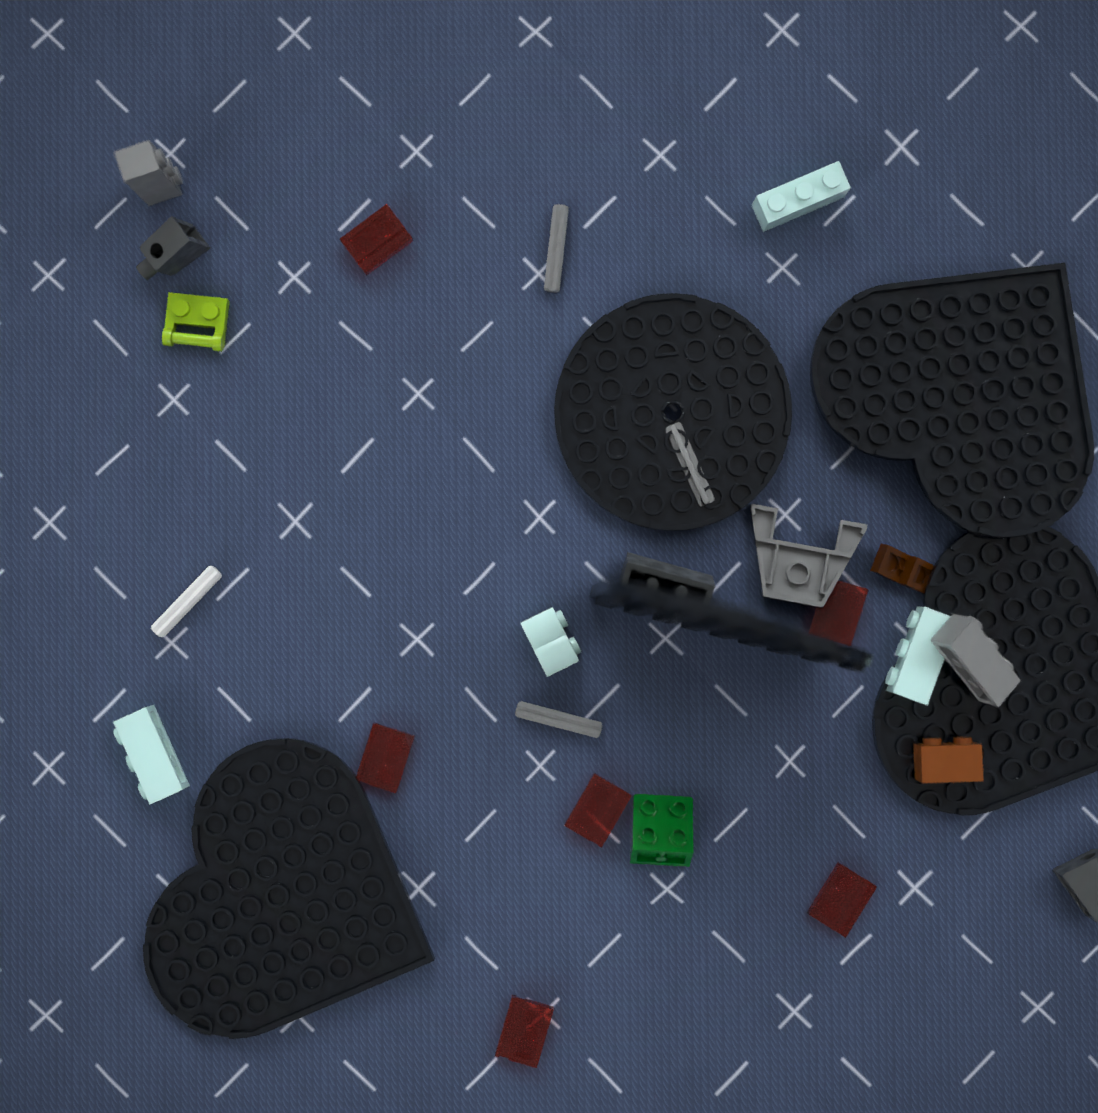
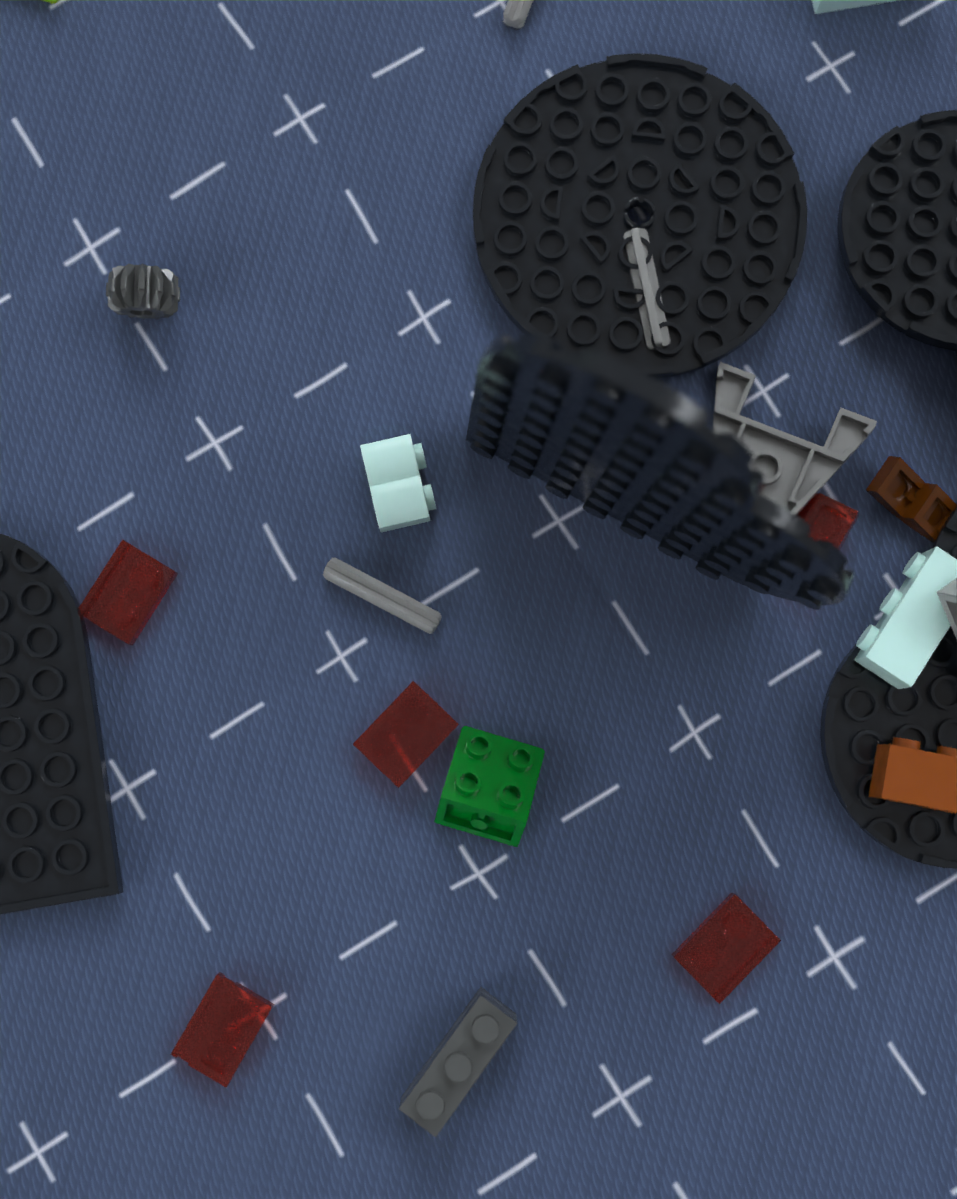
camera: 15 degrees right, 5 degrees down
none -> dark grey gear [106,263,180,320]
none -> dark grey brick [399,987,517,1138]

